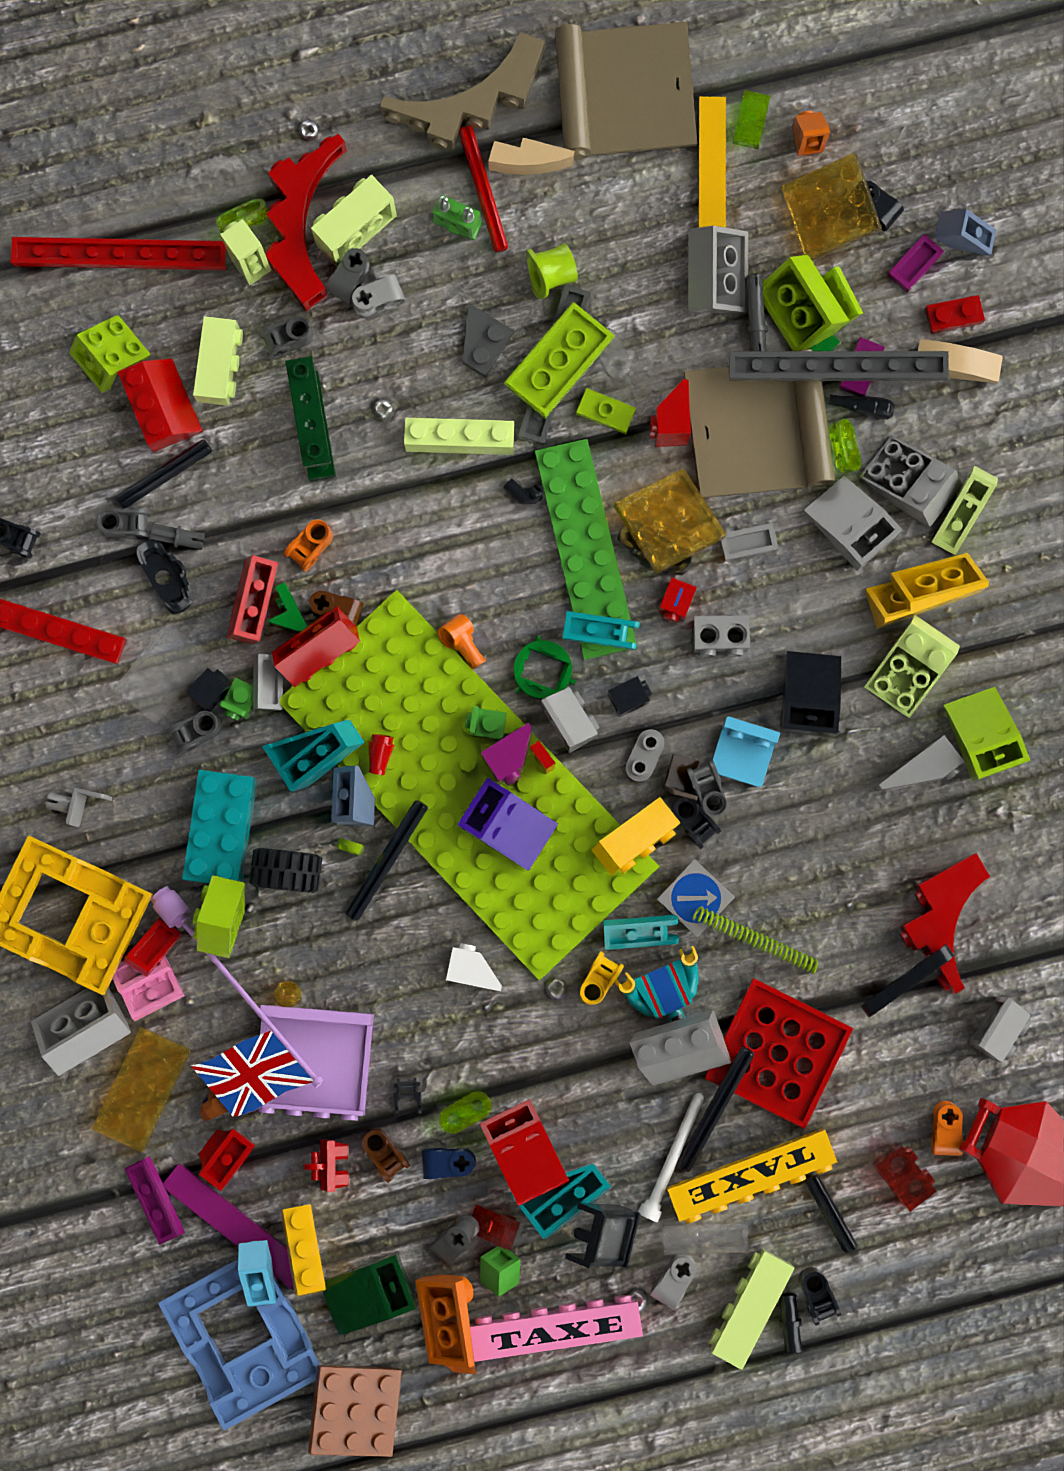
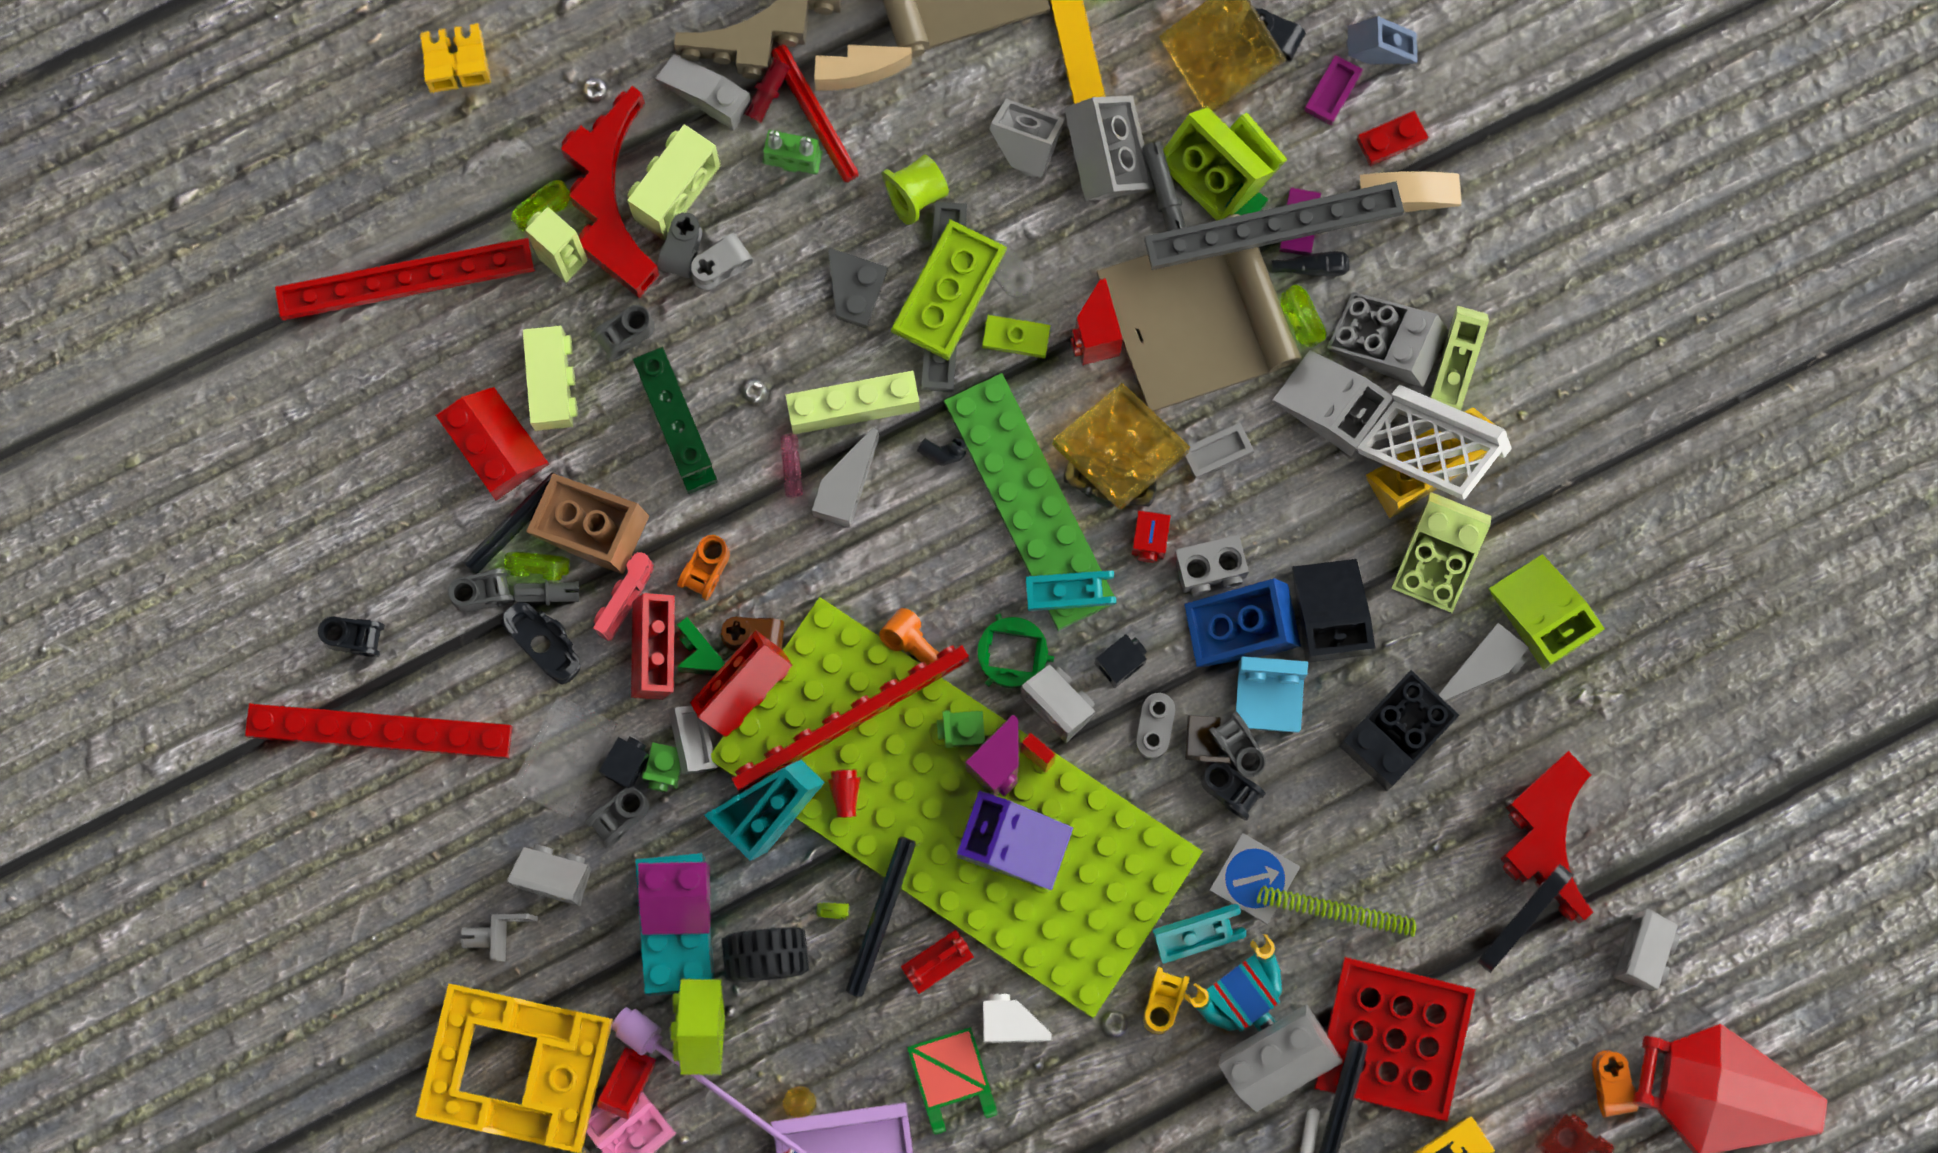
camera: 15 degrees left, 5 degrees down
lime bracket [69,315,150,393] -> none
sand blue slope [331,766,375,827] -> none
yellow brick [592,797,680,876] -> none
none -> yellow legs [421,23,491,93]
none -> clear neon green plate [504,552,570,581]
none -> light grey slope [507,844,592,906]
none -> medium nougat slope [526,473,649,574]
none -> coral hinge [593,552,654,641]
none -> magenta slope [638,862,710,935]
none -> light grey slope [656,54,751,131]
none -> red plate [732,645,969,793]
none -> dark red pin [744,57,791,123]
none -> clear pink axle [780,434,803,498]
none -> light grey slope [808,428,879,528]
none -> red hinge [900,929,974,994]
none -> coral flag [907,1027,997,1135]
none -> light grey slope [989,99,1065,178]
none -> blue slope [1184,578,1301,667]
none -> black slope [1339,670,1460,791]
none -> white fence [1357,385,1512,500]

